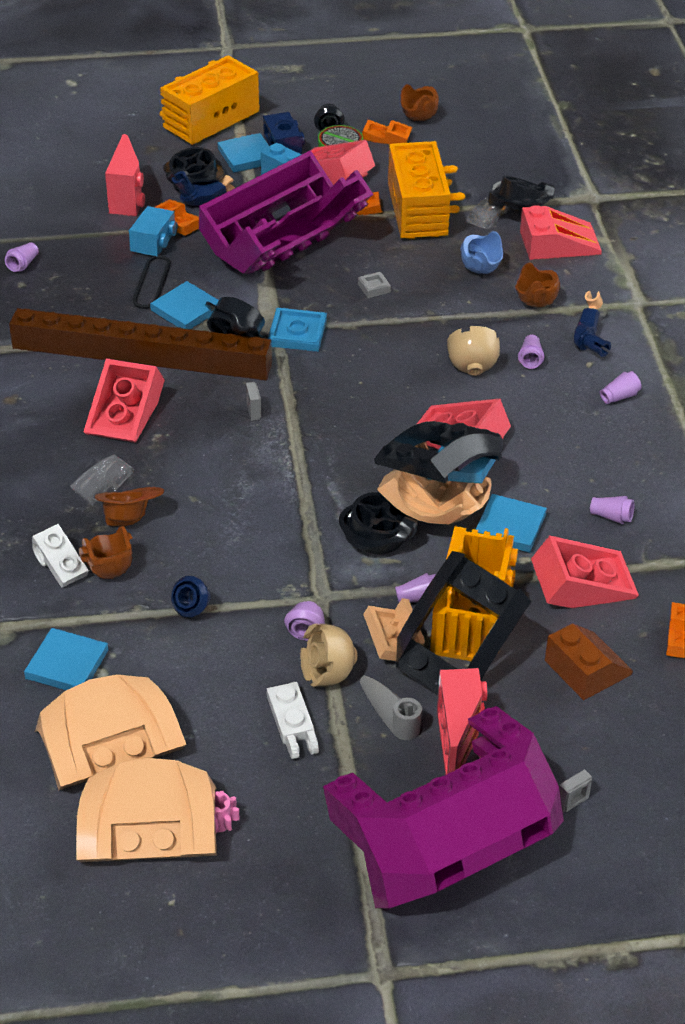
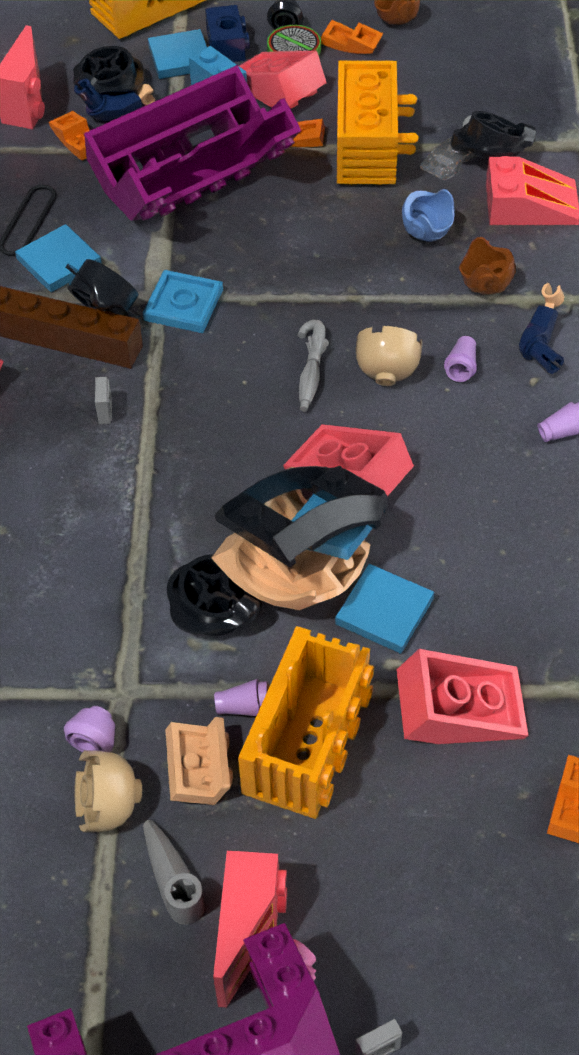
camera: 10 degrees right, 10 degrees up
dark azure brick [129,206,178,256] -> none
white hinge [266,682,319,759] -> none
light grey tile [358,272,391,298] -> none
black wedge [396,551,532,695] -> none
dark orange slope [545,623,633,701] -> none
lavender cone [590,496,635,524] -> none
none -> light grey piece [297,320,329,412]

